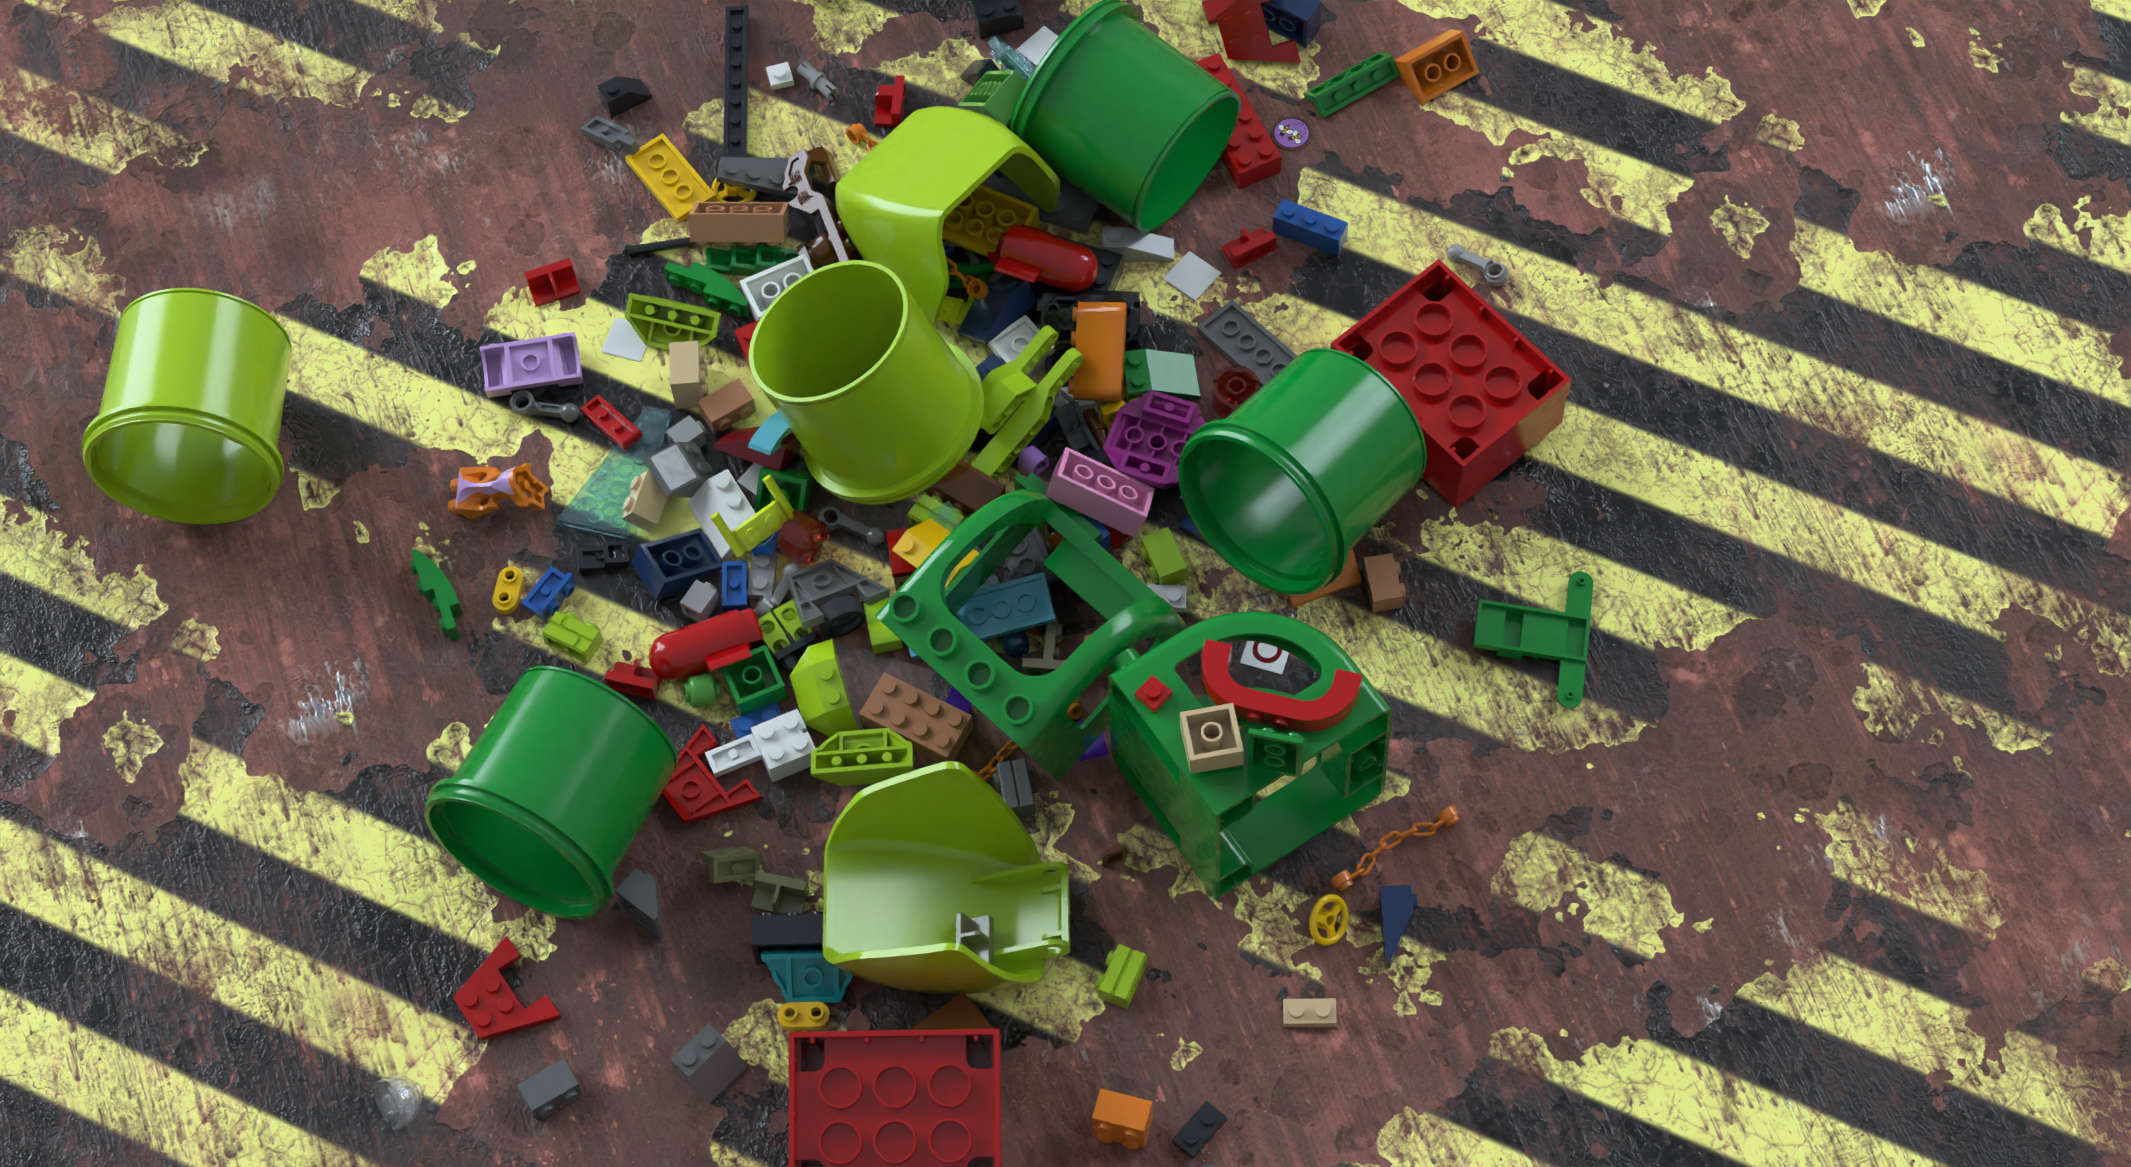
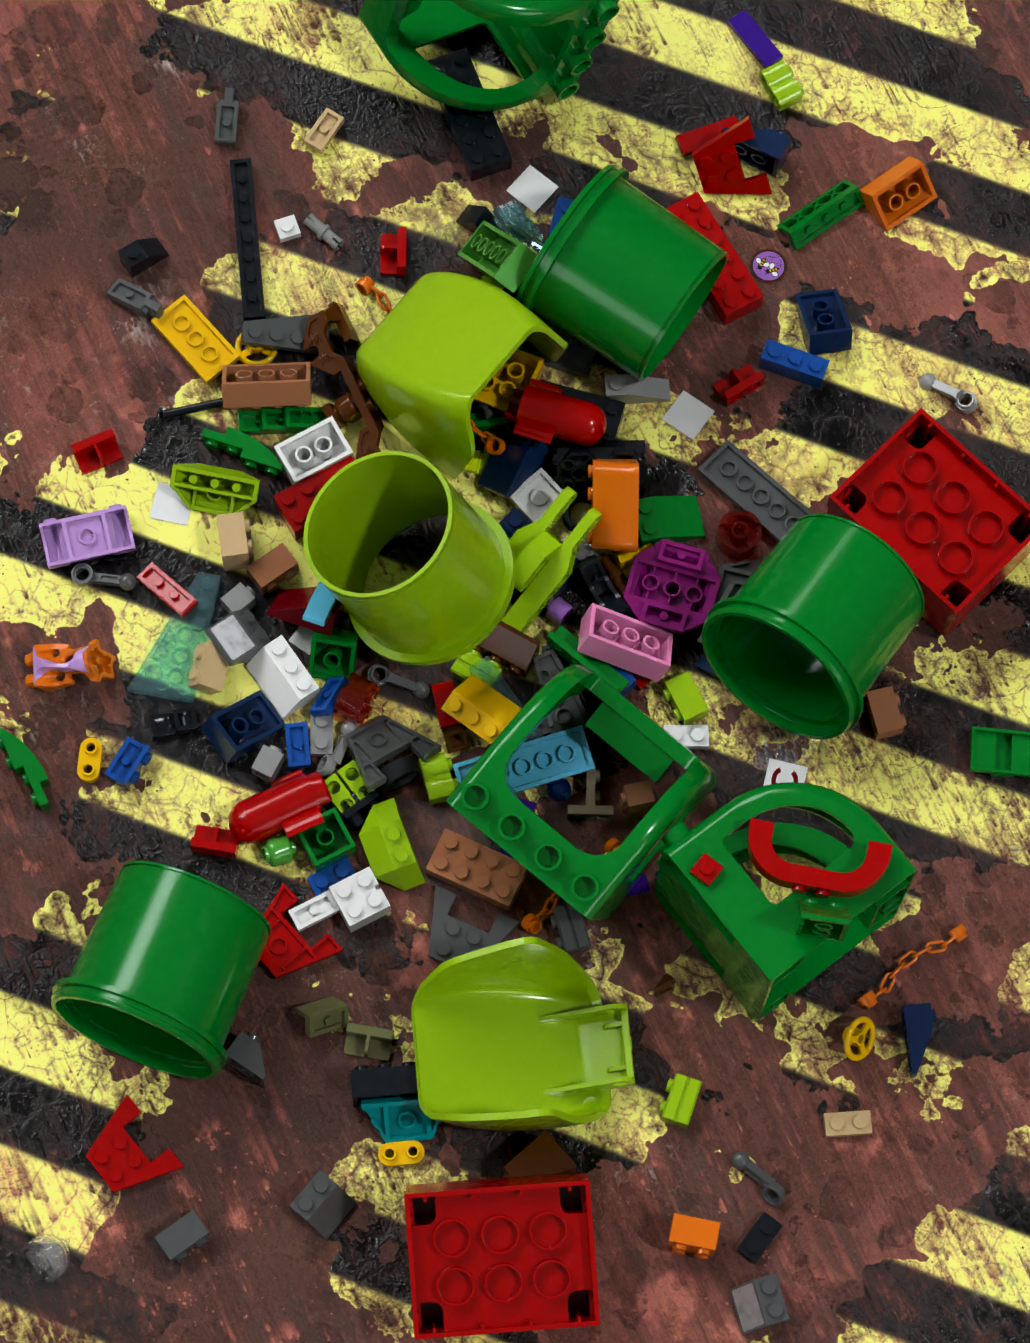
camera: 10 degrees left, 10 degrees up
lime brick [542,611,603,664] -> none
neon yellow plate [710,475,797,557] -> none
lime wedge [811,728,913,786] -> none
olive panel [956,912,994,965] -> none
tan brick [1180,703,1244,774] -> none
none -> dark grey piece [731,1151,785,1207]
none -> dark blue slope [794,288,853,355]

